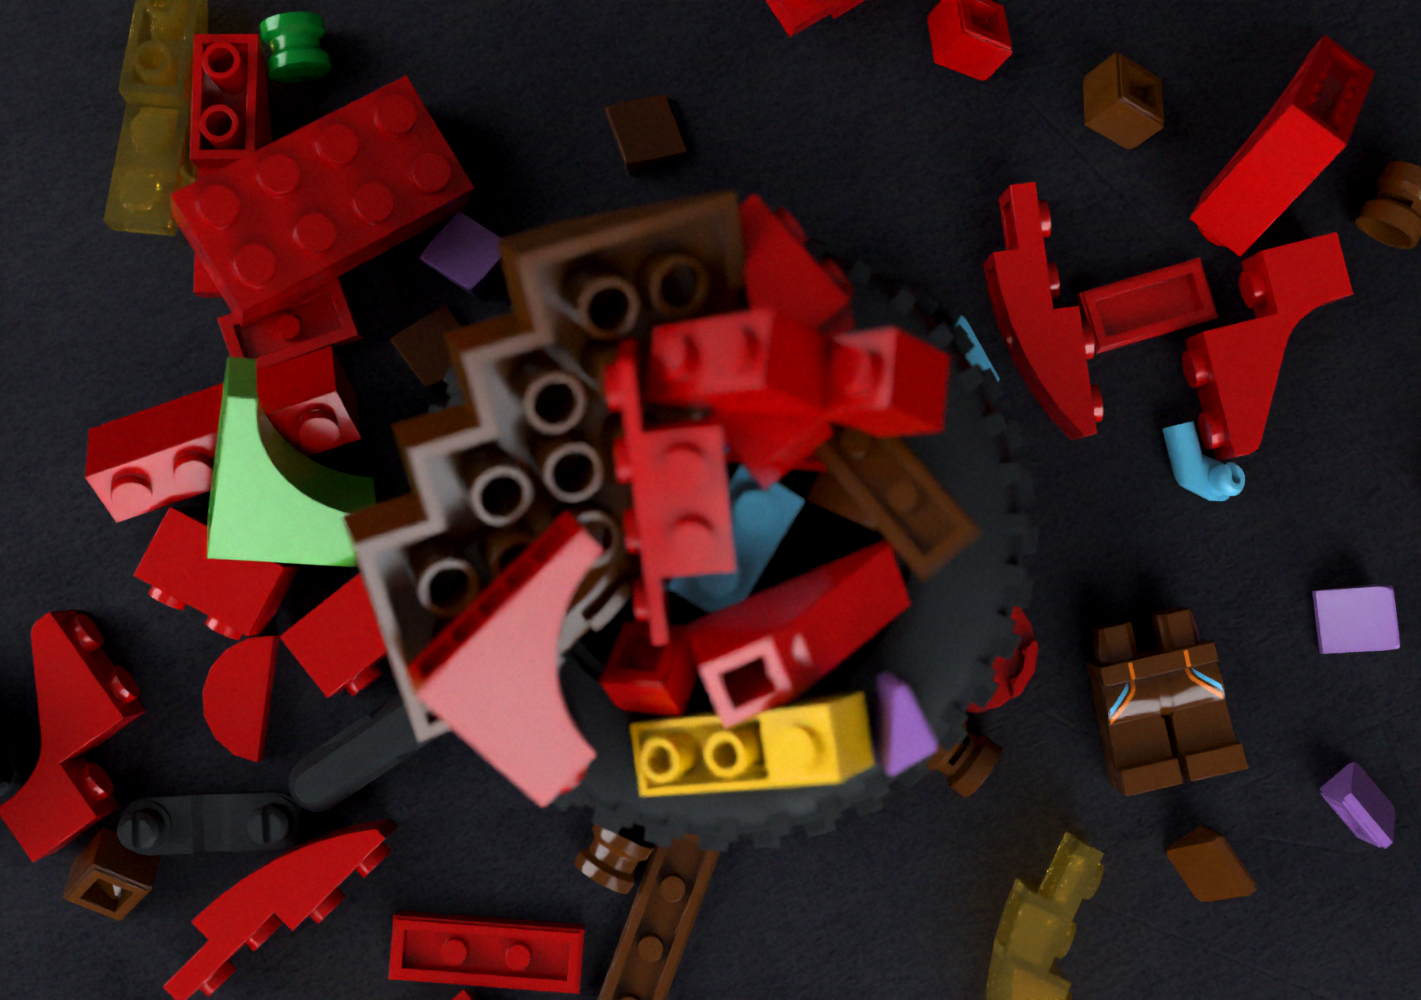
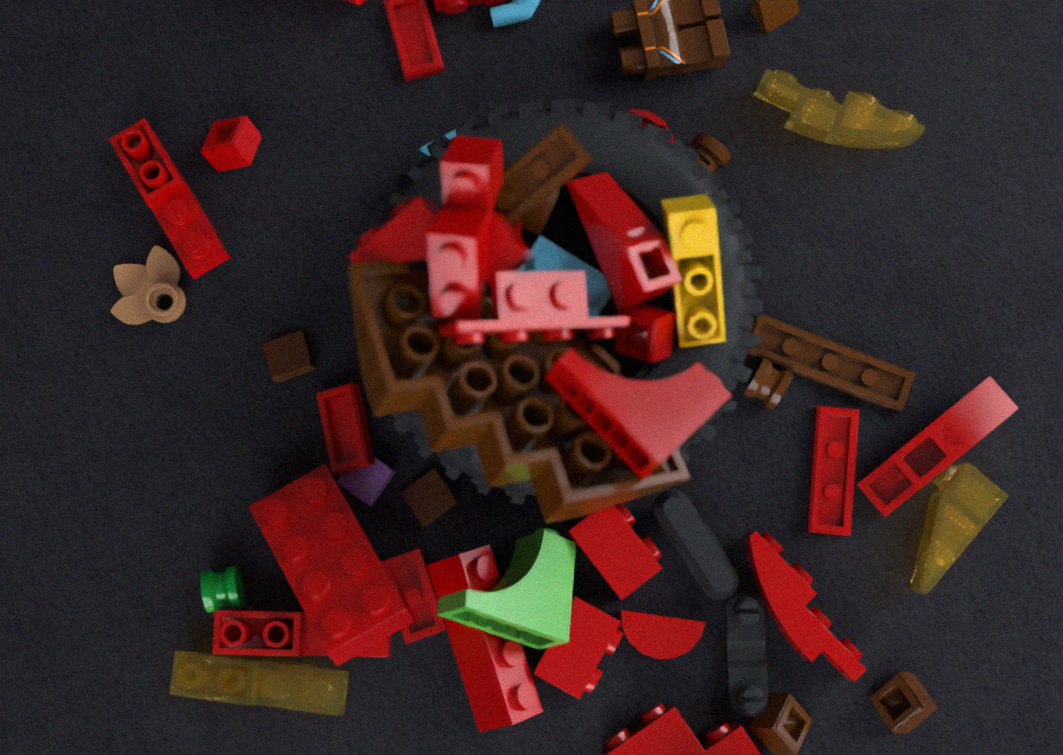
camera: 90 degrees left, 5 degrees down
medium lavender slope [872,671,938,775] -> none
red slope [983,182,1103,440] -> none
reddish brown slope [1083,52,1164,149] -> none
none -> red tile [316,382,376,475]

